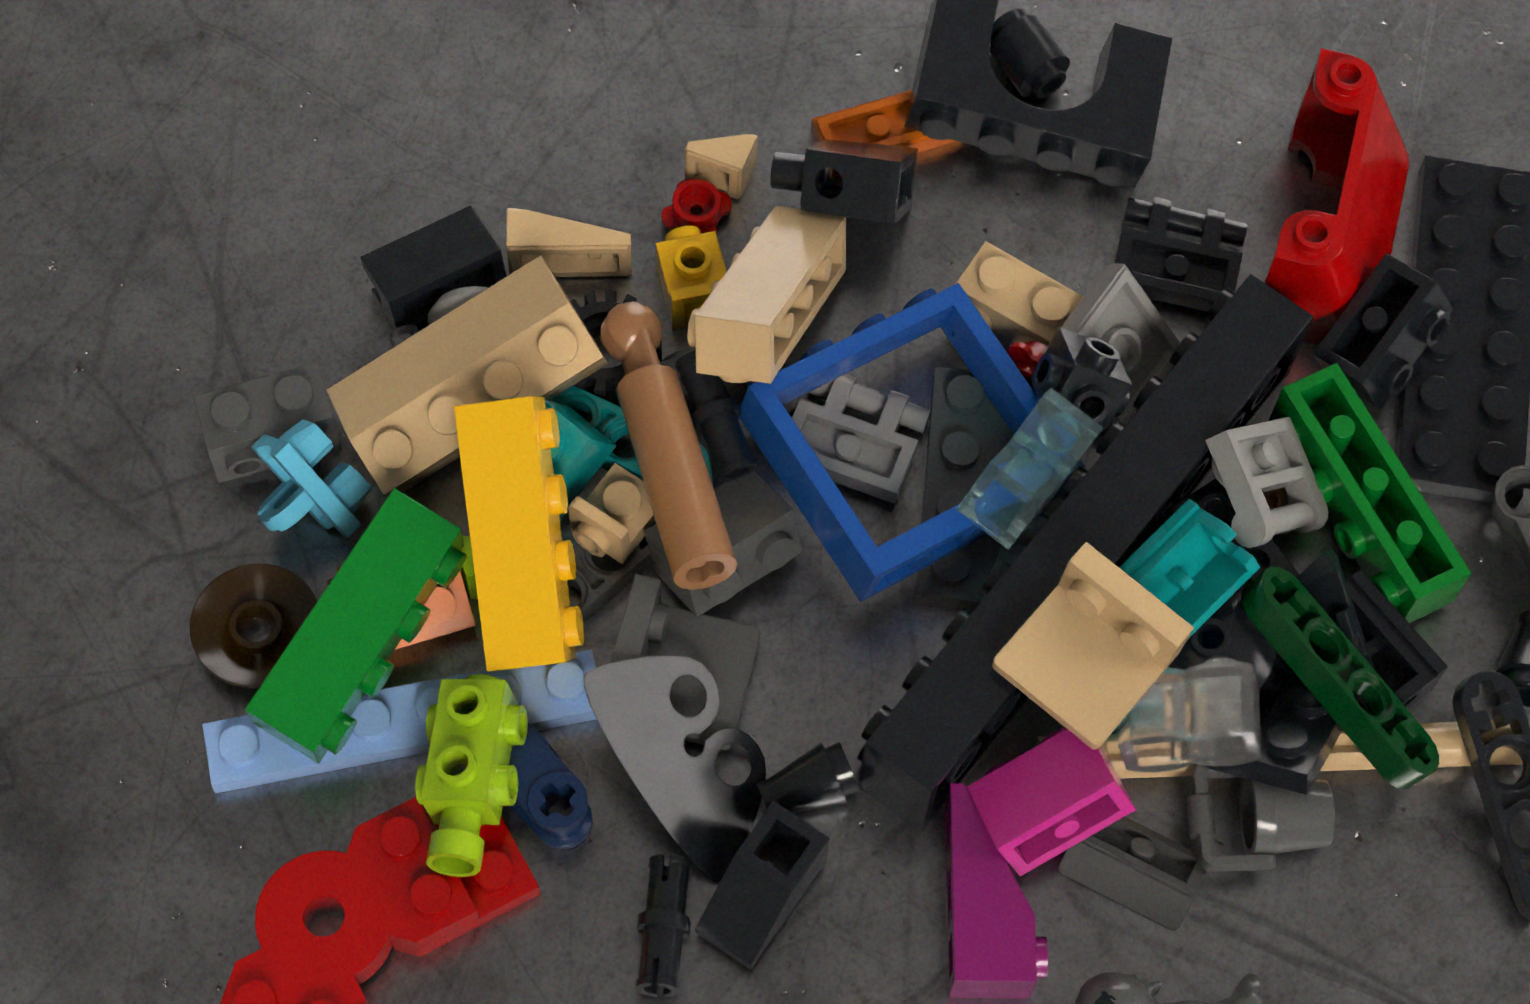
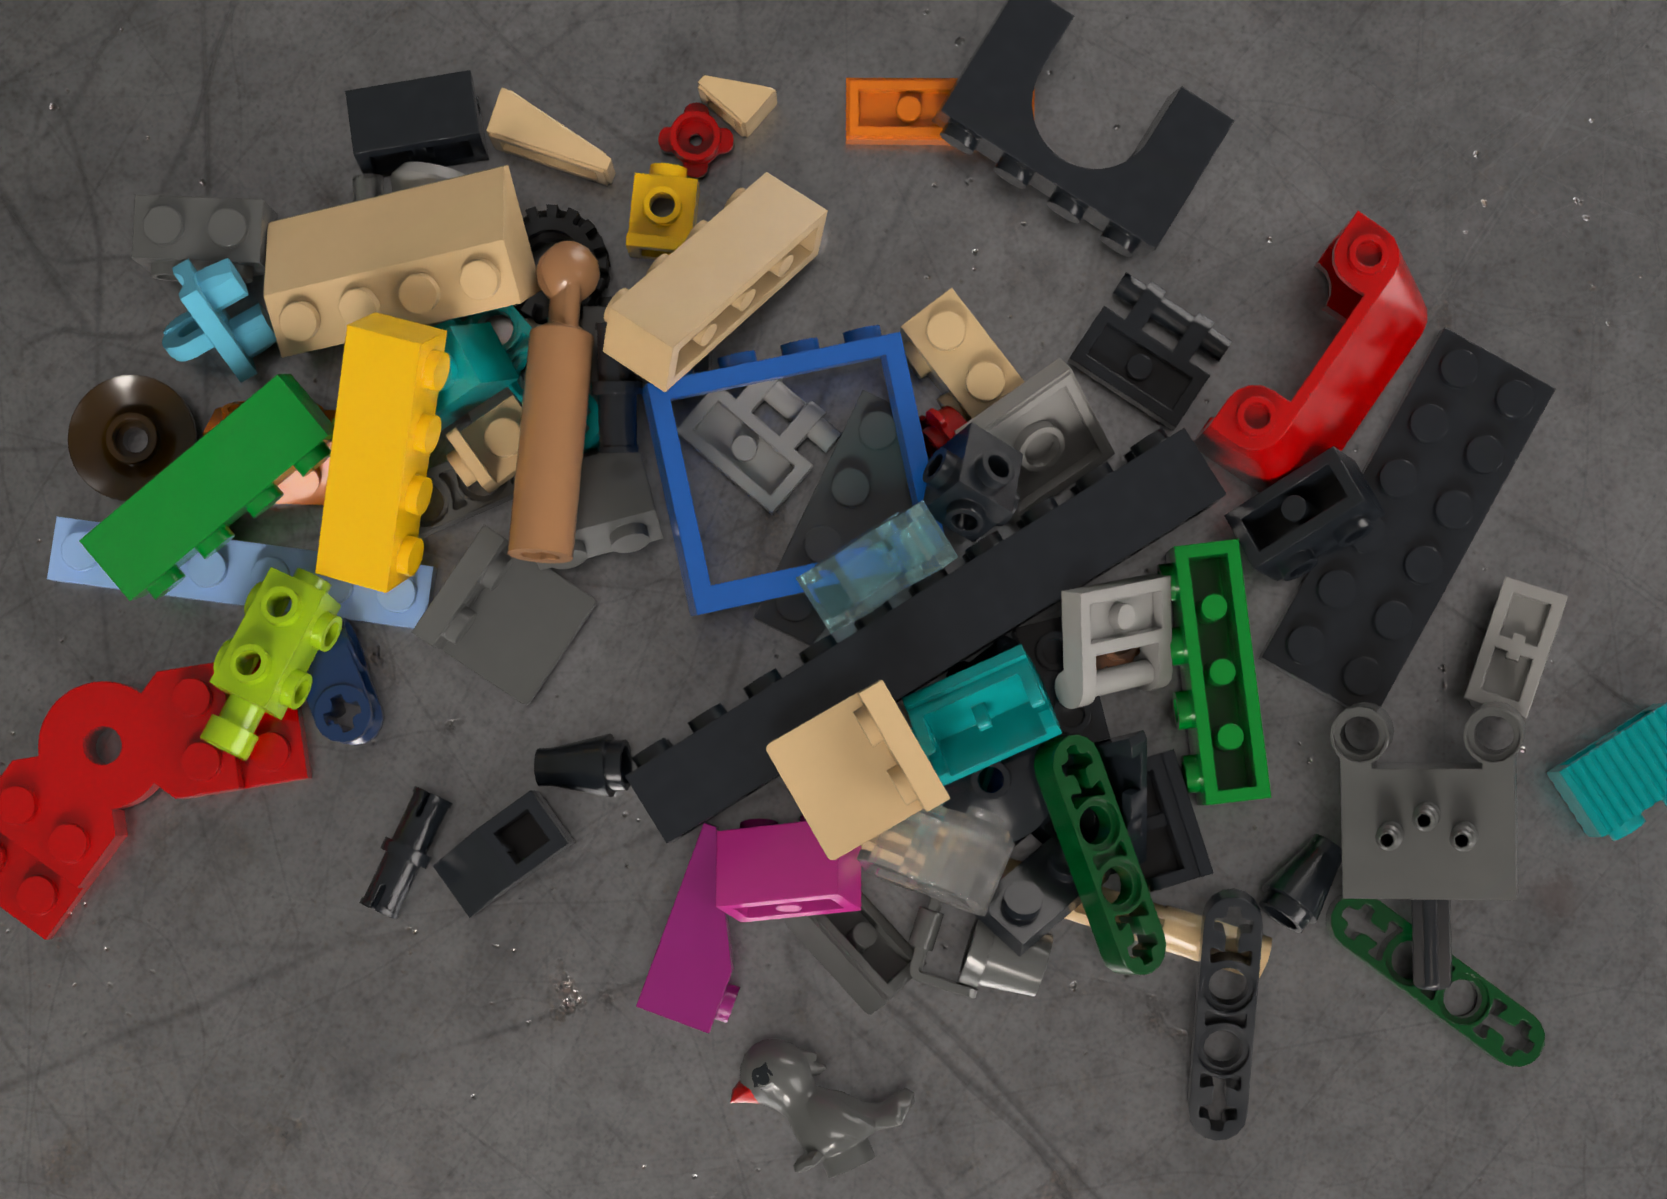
camera: 25 degrees right, 20 degrees up
piece [583,655,766,882] -> none
black torso [770,140,918,224] -> none
black brick [989,8,1070,98] -> none

